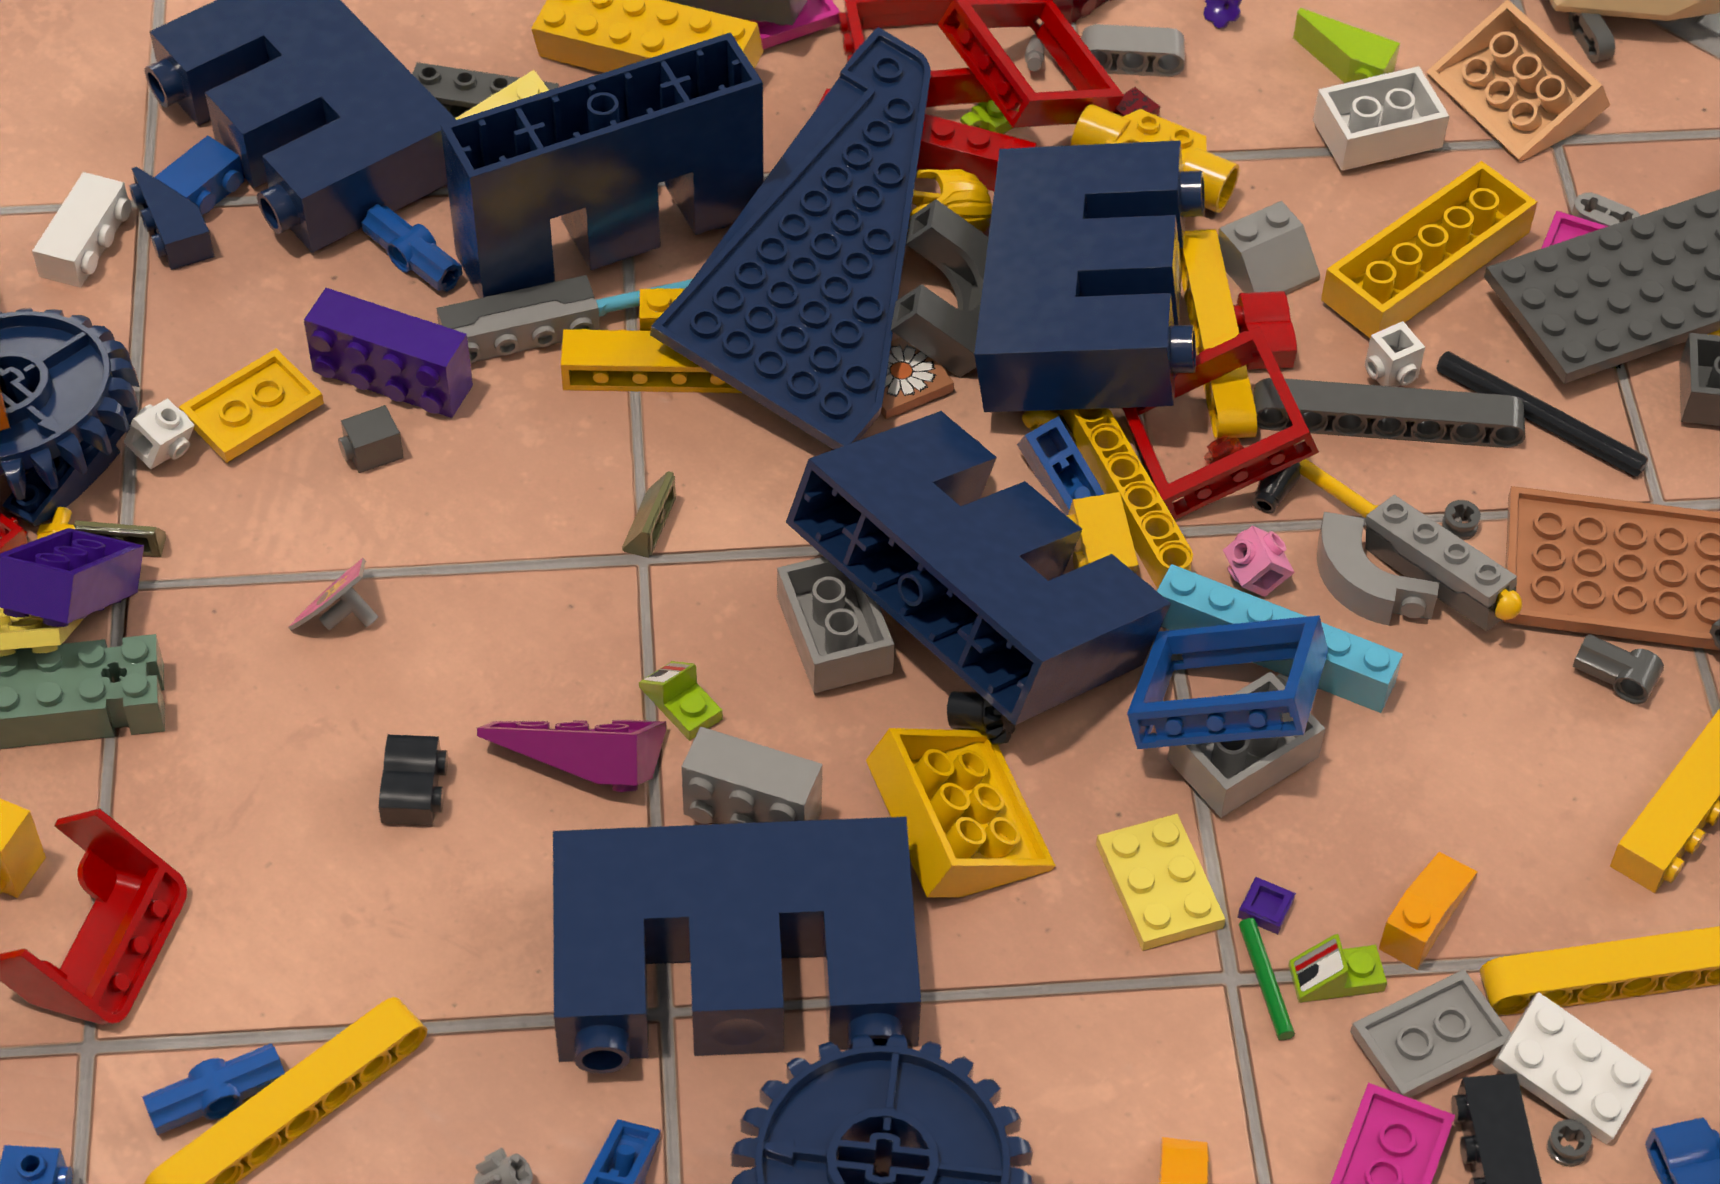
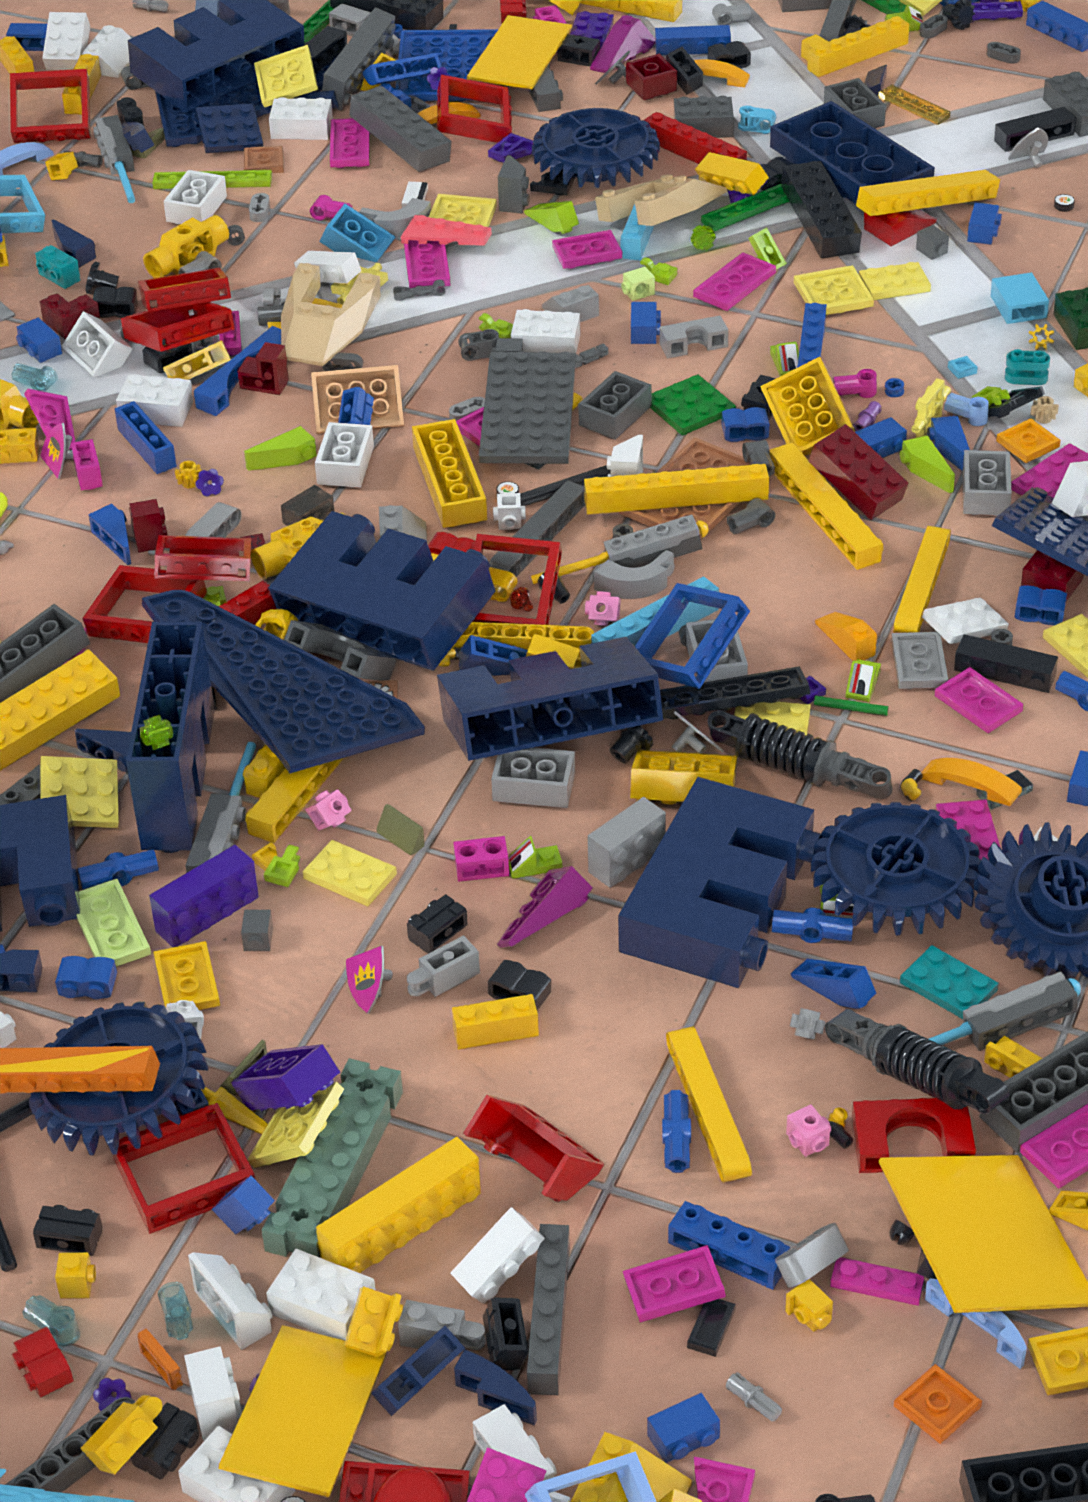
camera: 60 degrees left, 10 degrees down
none -> blue brick [55,956,117,999]
none -> yellowish green plate [76,879,151,967]
none -> clear neon green gear [140,715,173,750]
none -> yellow tile [252,842,278,871]
none -> lime plate [264,845,300,887]
none -> clear smoke brick [281,485,334,526]
none -> light yellow plate [303,840,397,907]
none -> bright pink brick [305,789,352,831]
none -> blue brick [338,387,374,425]
none -> black brick [407,894,468,954]
none -> light grey brick [407,935,480,997]
none -> yellow brick [452,994,539,1050]
none -> dark pink brick [453,836,509,882]
none -> white tile [496,482,519,494]
none -> yellow brick [584,464,769,515]
none -> white slope [607,435,643,477]
none -> black plate [649,666,810,724]
none -> light grey shield [672,711,724,754]
none -> black piece [707,711,893,799]
none -> blue piece [772,908,853,943]
none -> yellow arm [900,769,923,800]

